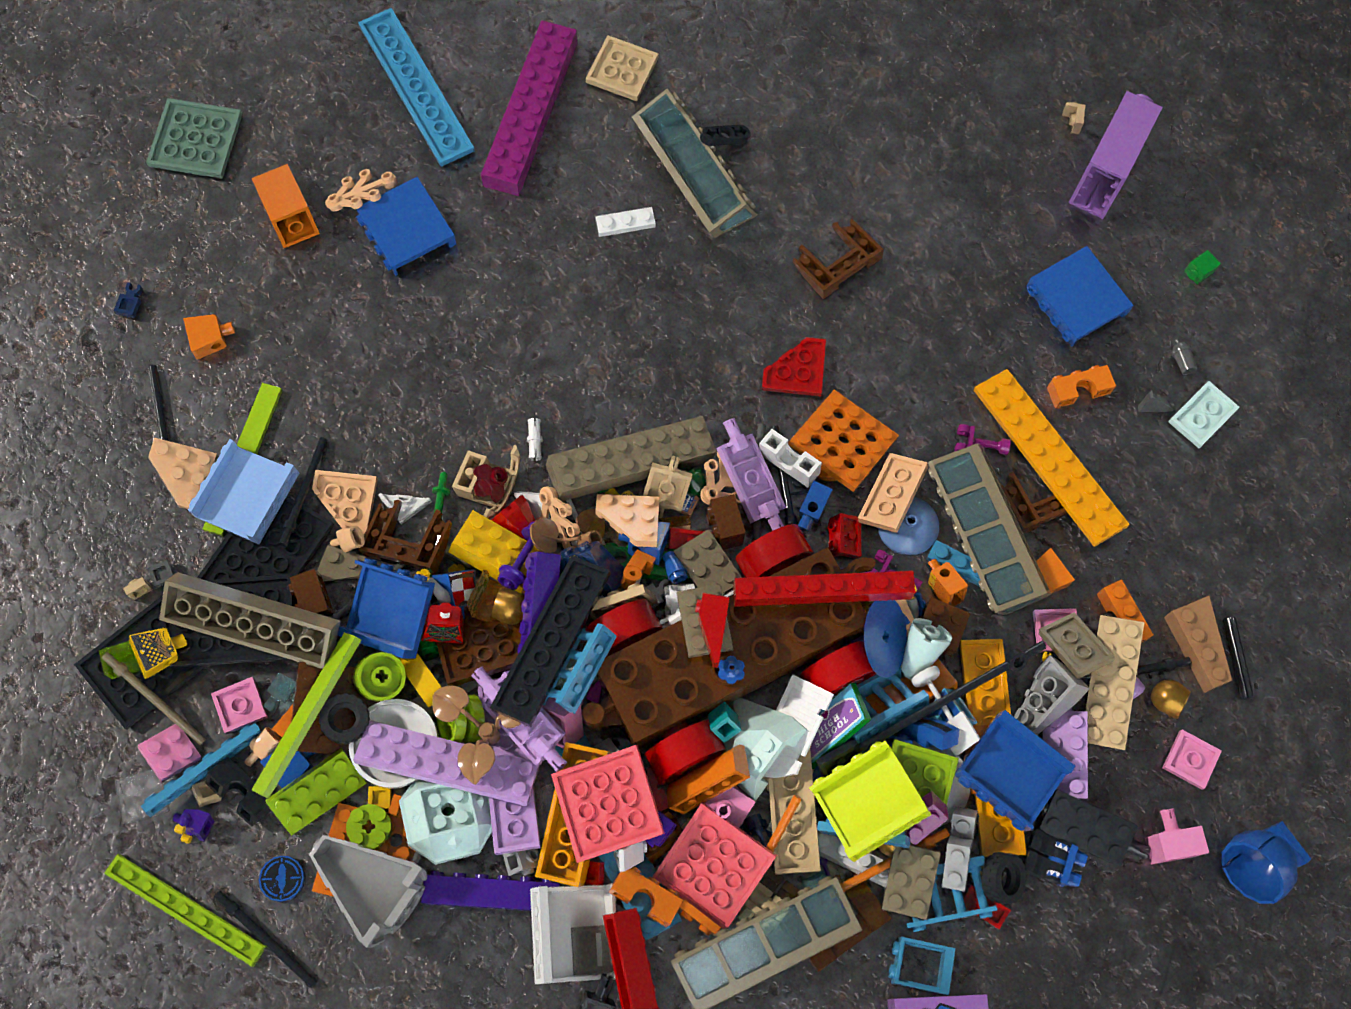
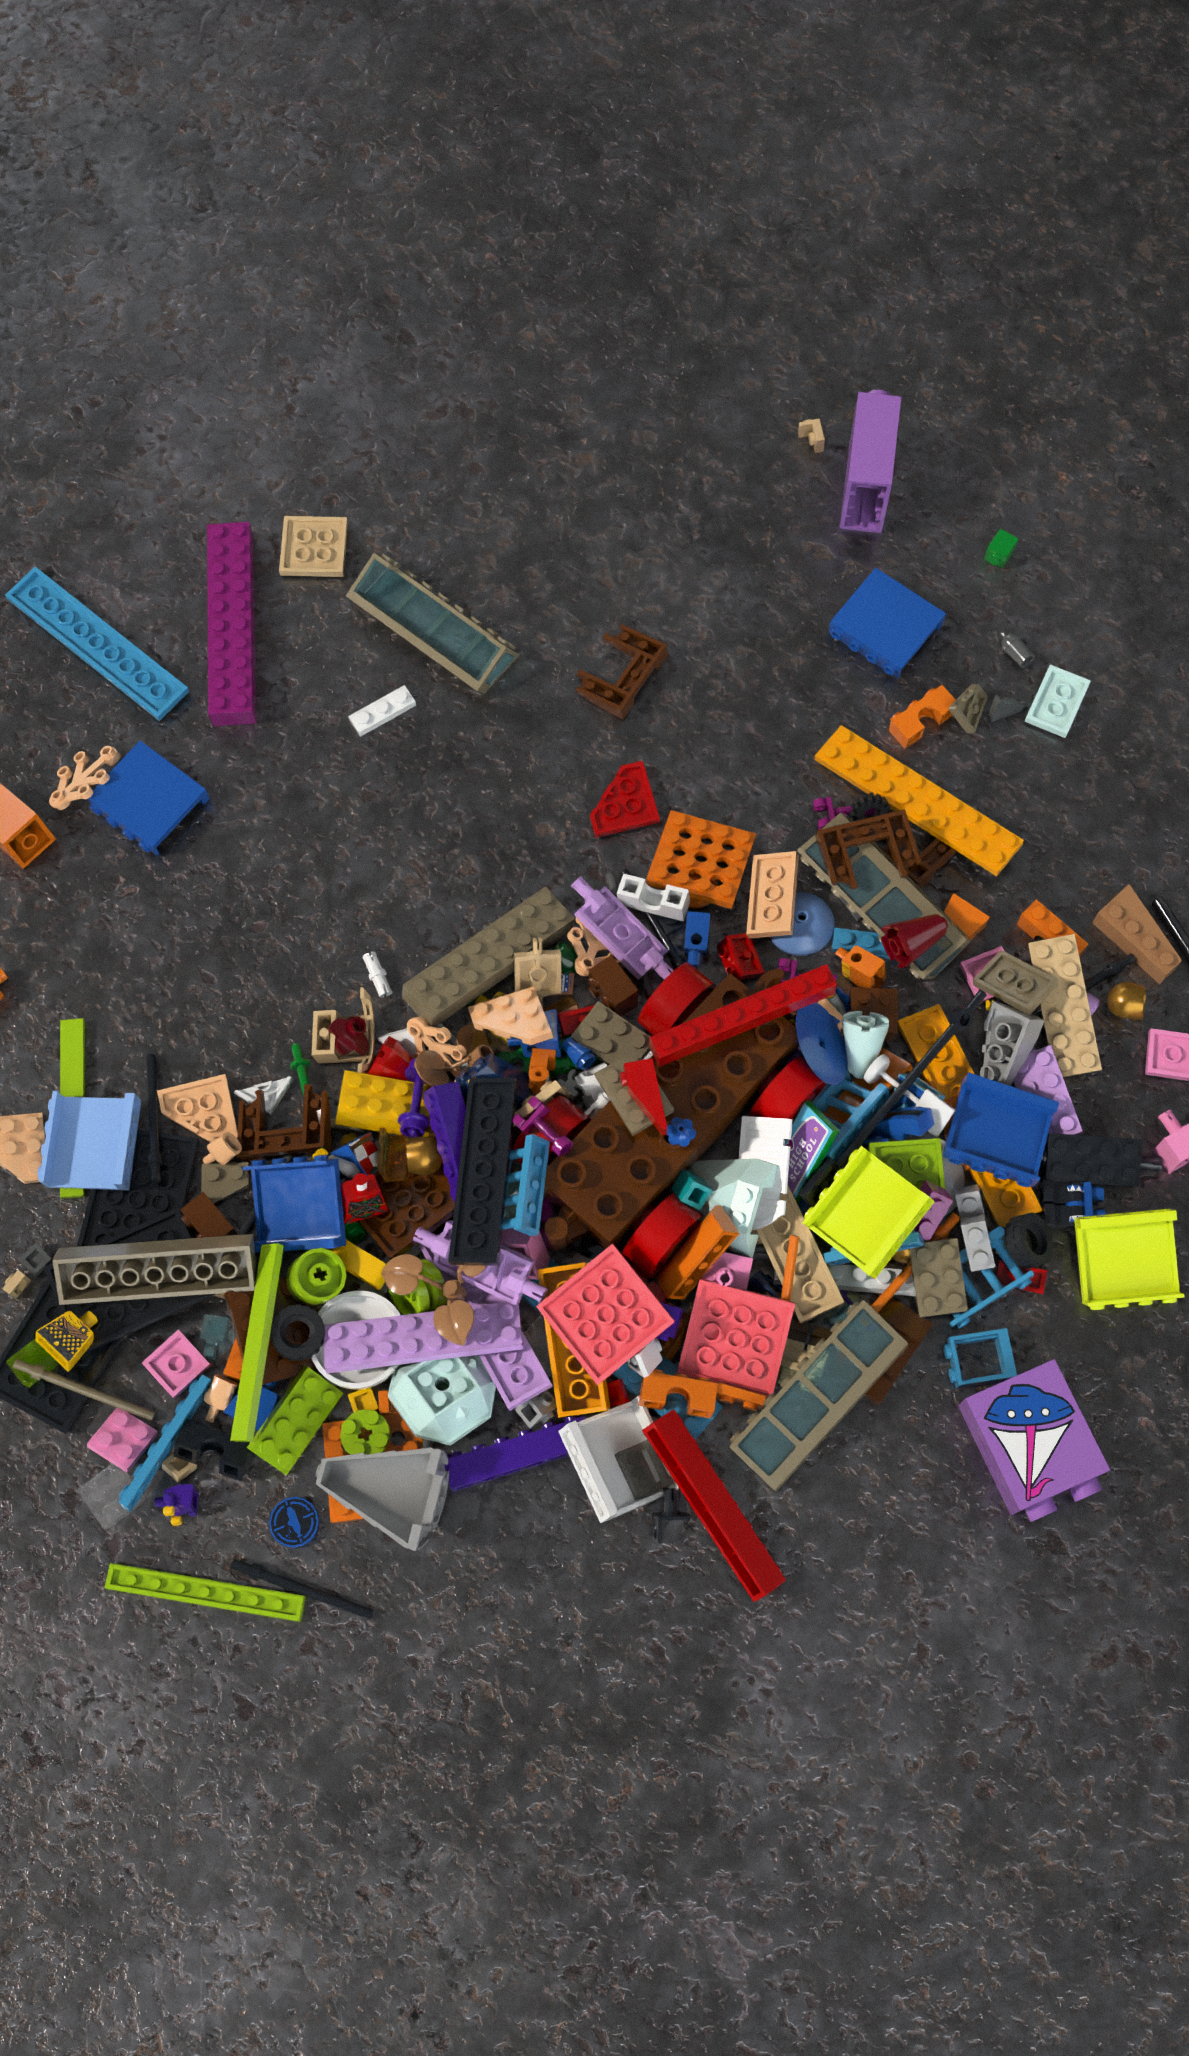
camera: 15 degrees left, 0 degrees up
black beam [700,125,751,146] -> none
none -> magenta bar [512,1096,573,1157]
none -> reddish brown wedge [815,809,921,890]
none -> black tyre [850,792,892,821]
none -> dark red cone [881,914,948,968]
none -> dark tan wing [948,684,988,733]
none -> neon yellow panel [1074,1209,1185,1310]

